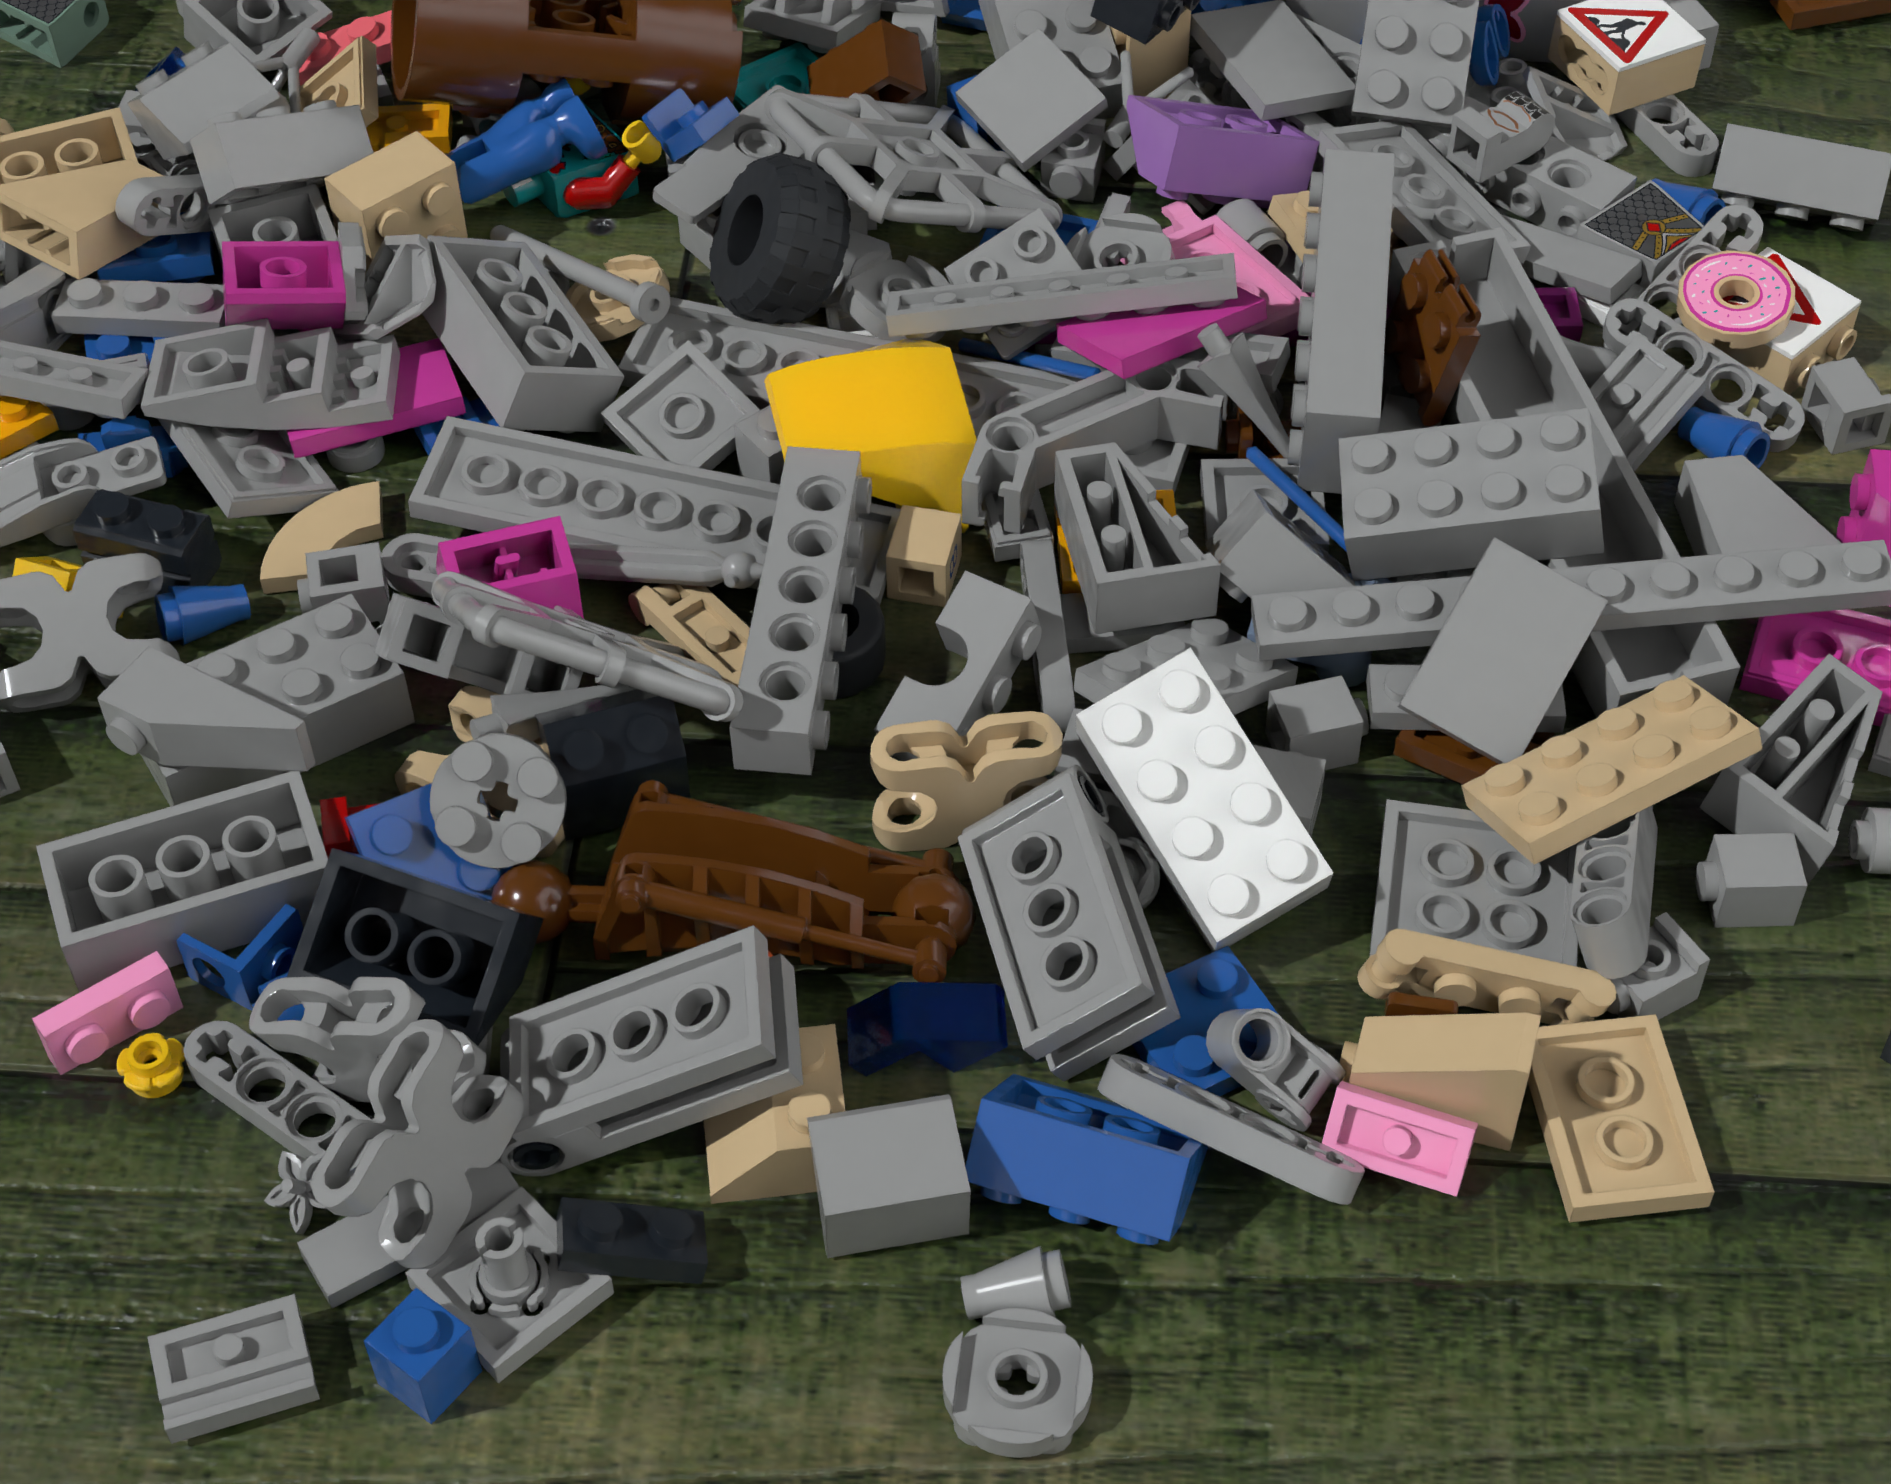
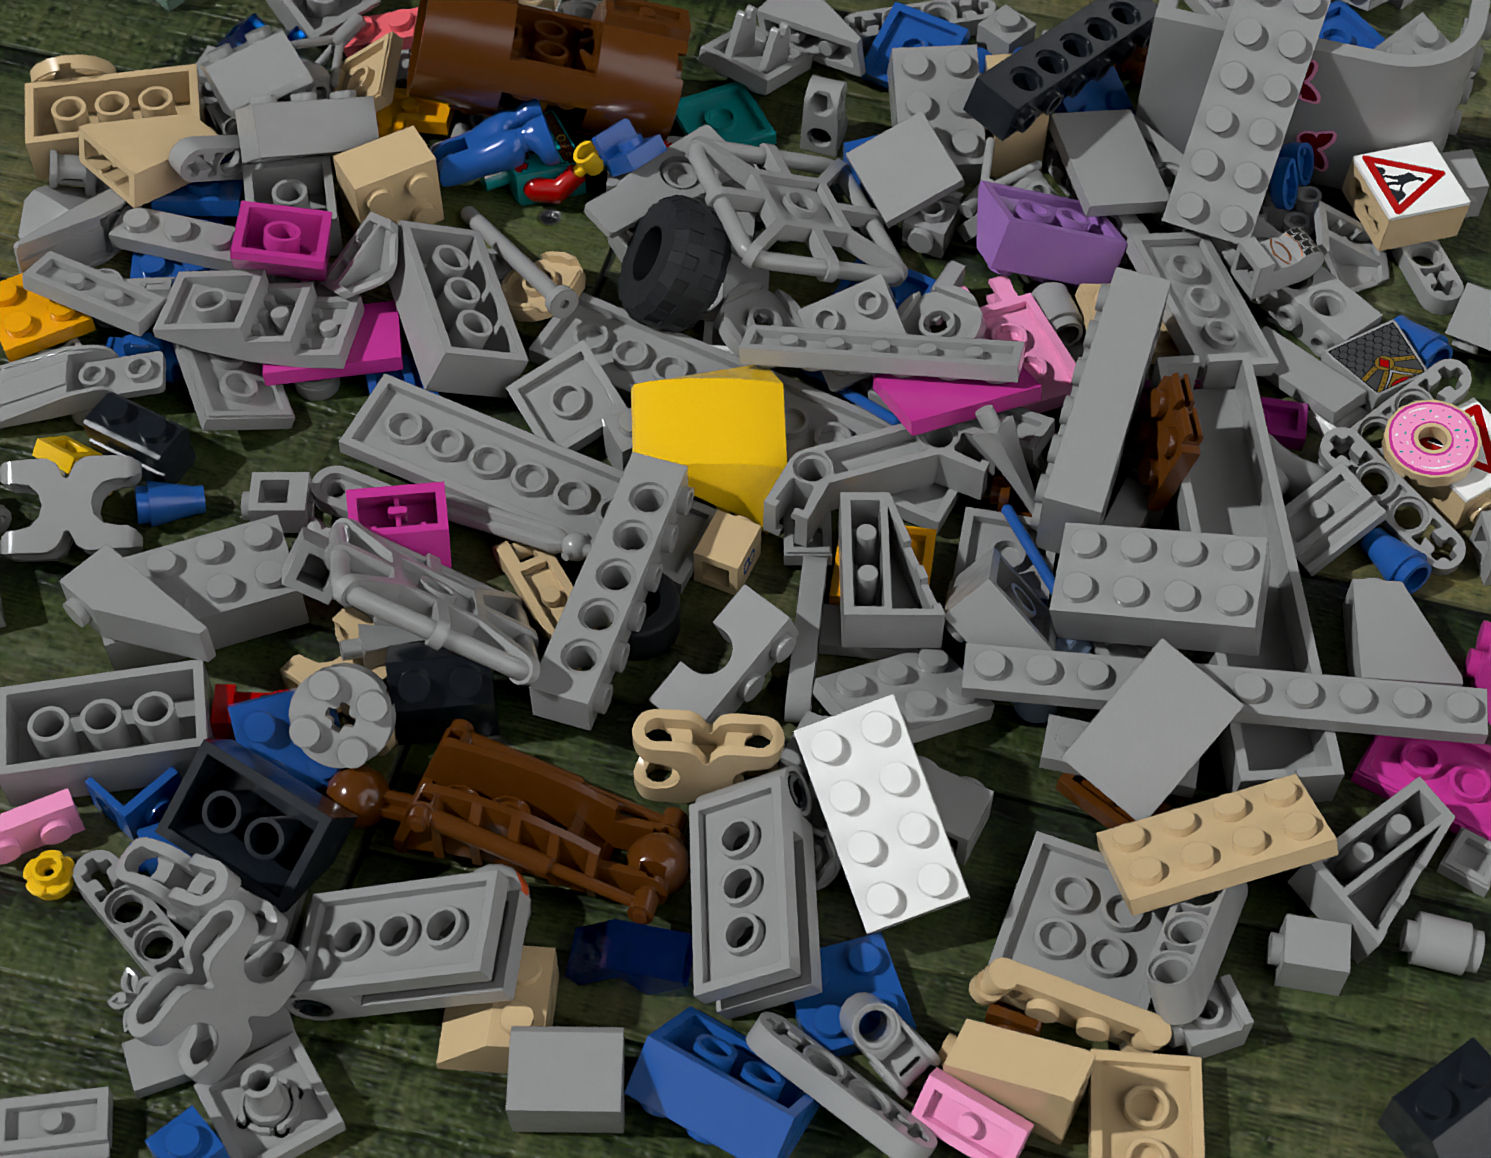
camera: 10 degrees right, 5 degrees up
tan tile [260,481,384,594] -> none
light grey tile [338,222,368,320] -> none
black plate [556,1197,708,1284] -> none
reddish brown brick [807,19,927,104] -> none
light grey brick [1265,675,1369,770] -> none

